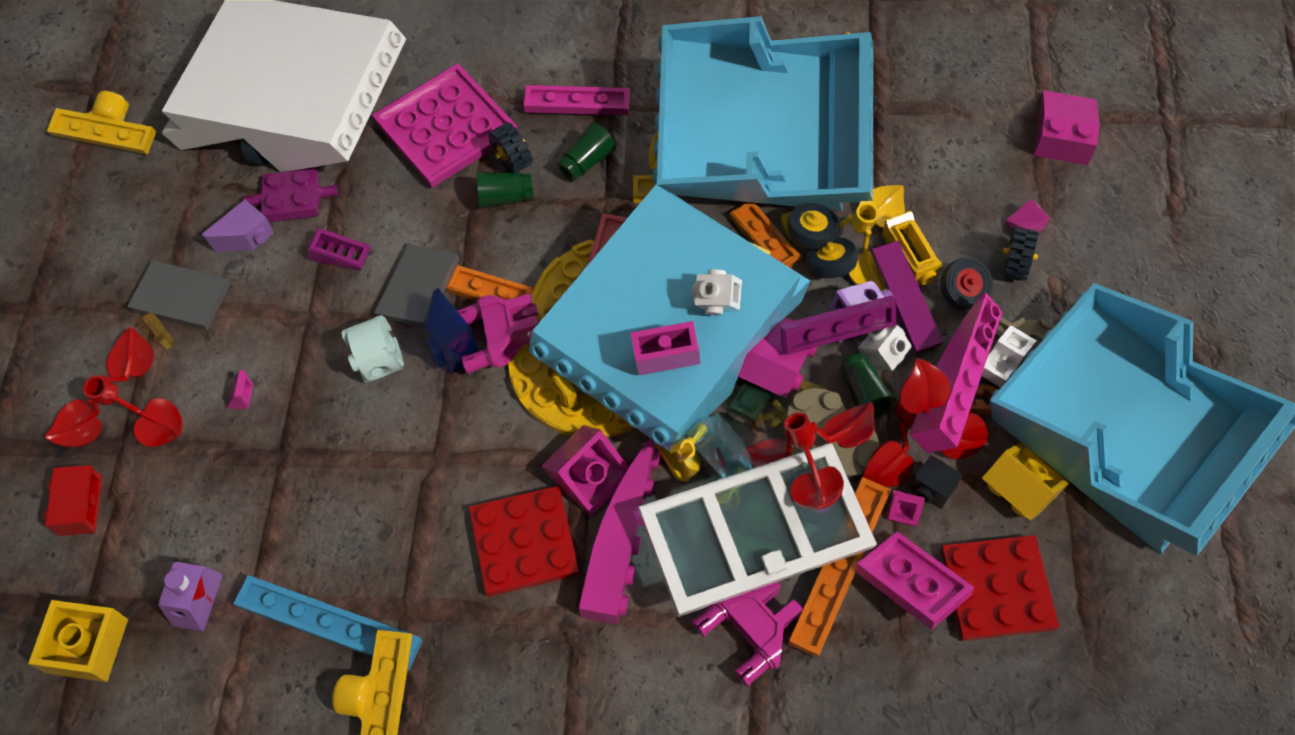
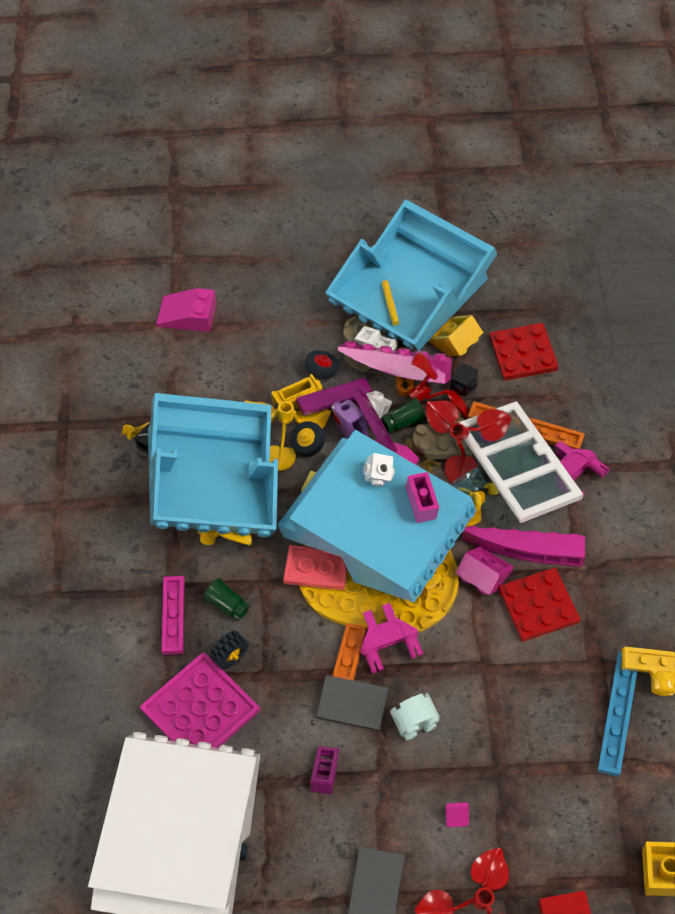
camera: 95 degrees left, 5 degrees down
clear yellow tile [142,312,175,350] -> none
medium lavender torso [159,562,223,632] -> none
medium lavender slope [202,200,274,252] -> none
magenta plate [243,168,338,222] -> none
clear blue slope [425,288,478,374] -> none
dark green plant [476,171,533,209] -> none
yellow tile [633,175,655,203] -> none
orange tile [730,202,802,268] -> none
black wheel [787,203,839,249] -> none
dark pink plate [855,531,974,630] -> none
dark pink slope [887,490,925,526] -> none
black wheel [1002,226,1038,281] -> none
dark pink slope [1005,200,1050,233] -> none
none -> yellow bar [382,280,399,326]

